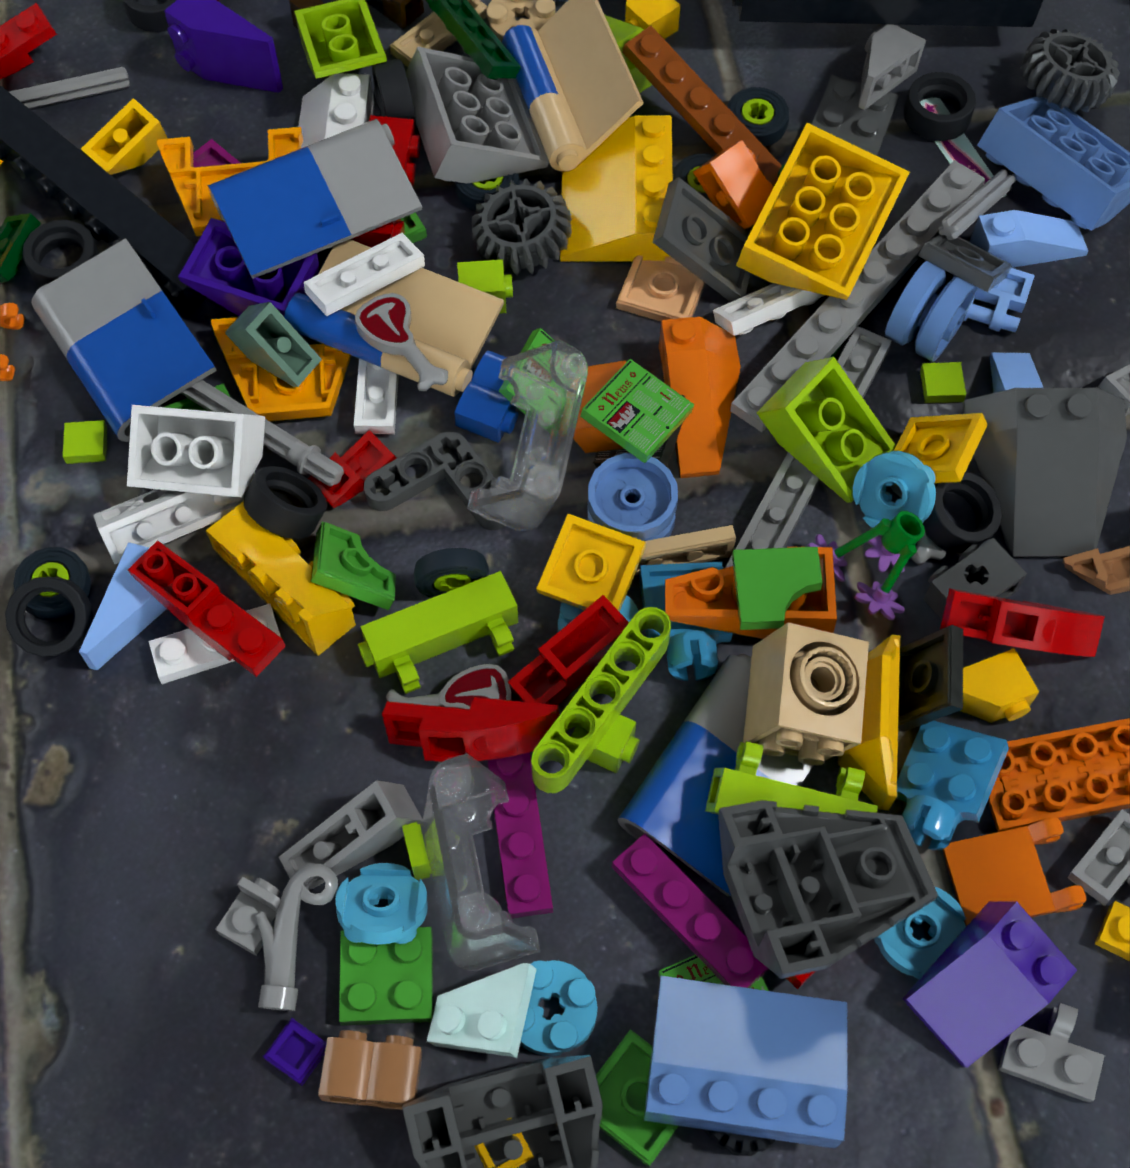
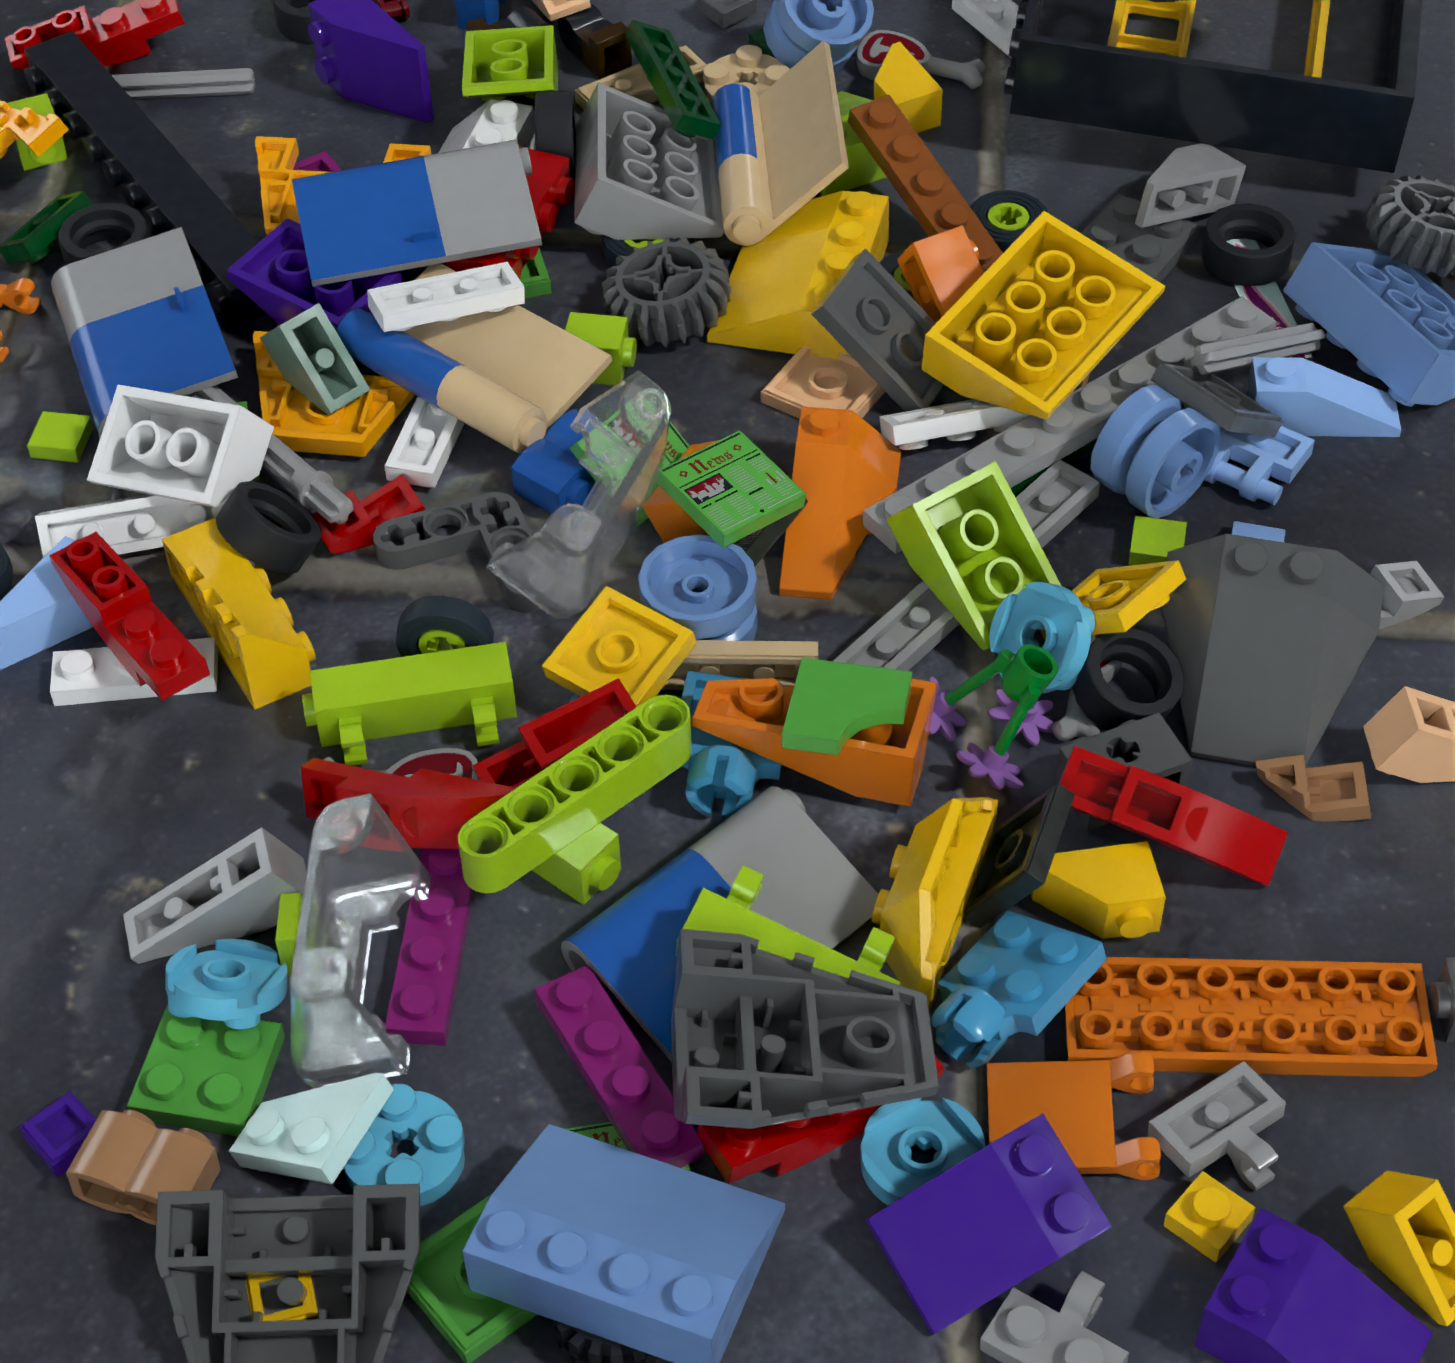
camera: 15 degrees right, 15 degrees down
yellow slope [81,98,168,175] -> none
light grey bracket [215,877,281,956] -> none
light grey plant [256,864,338,1011] -> none
bright green tile [311,521,396,610] -> none
light grey piece [355,293,448,391] -> none
tan brick [743,623,869,765] -> none

